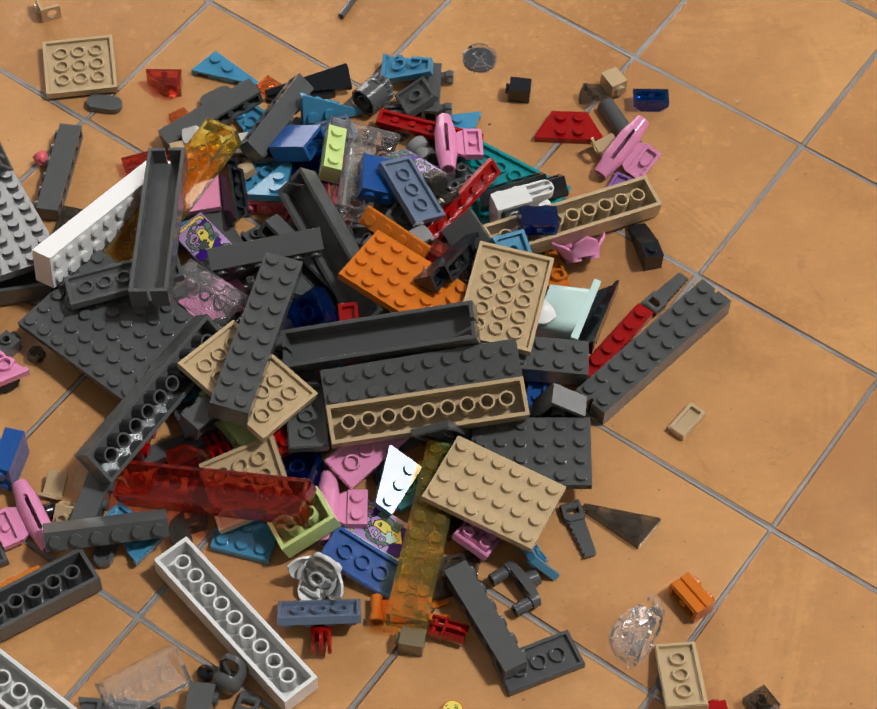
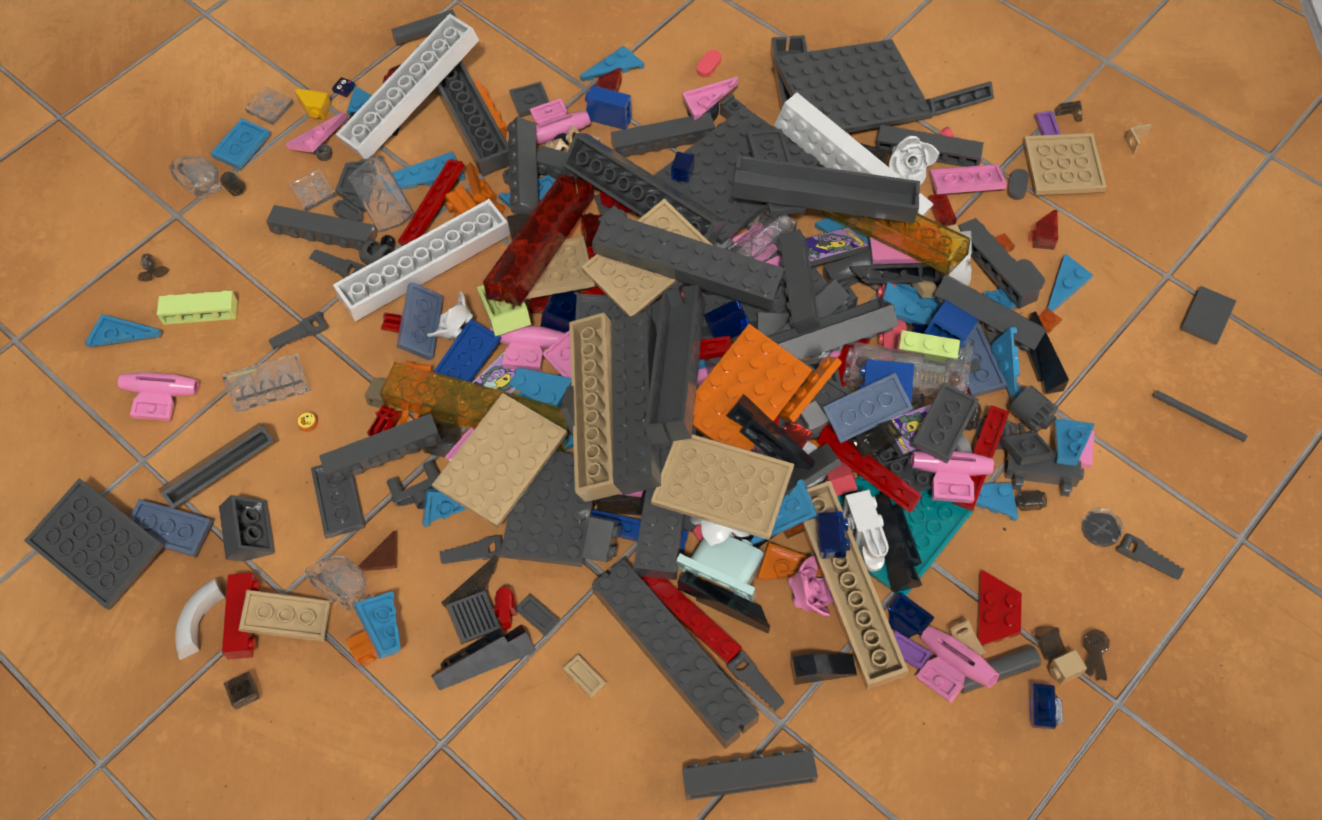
camera: 100 degrees right, 5 degrees up
black brick [505,77,532,104] -> none
none -> dark azure wing [354,591,401,659]
none -> copper tile [358,531,397,571]
none -> dark azure wing [388,151,465,191]
none -> red plate [398,159,465,246]
none -> wedge [431,625,535,690]
none -> orange brick [445,186,478,218]
none -> dark grey tile [446,590,501,645]
none -> orange wing [466,162,505,213]
none -> red arm [494,587,517,631]
none -> dark grey tile [515,594,560,637]
none -> dark grey brick [611,112,715,157]
none -> clear blue brick [671,151,695,183]
none -> dark grey brick [682,748,818,801]
none -> white brick [888,136,939,186]
none -> clear blue slope [888,592,935,638]
none -> dark grey tile [911,382,979,464]
none -> bright pink tile [929,164,1007,194]
none -> clear smoke brick [1015,490,1047,511]
none -> medium lavender tile [1034,111,1061,135]
none -> clear smoke tile [1054,100,1082,122]
none -> clear smoke piece [1083,629,1110,681]
none -> dark grey piece [1116,534,1184,580]

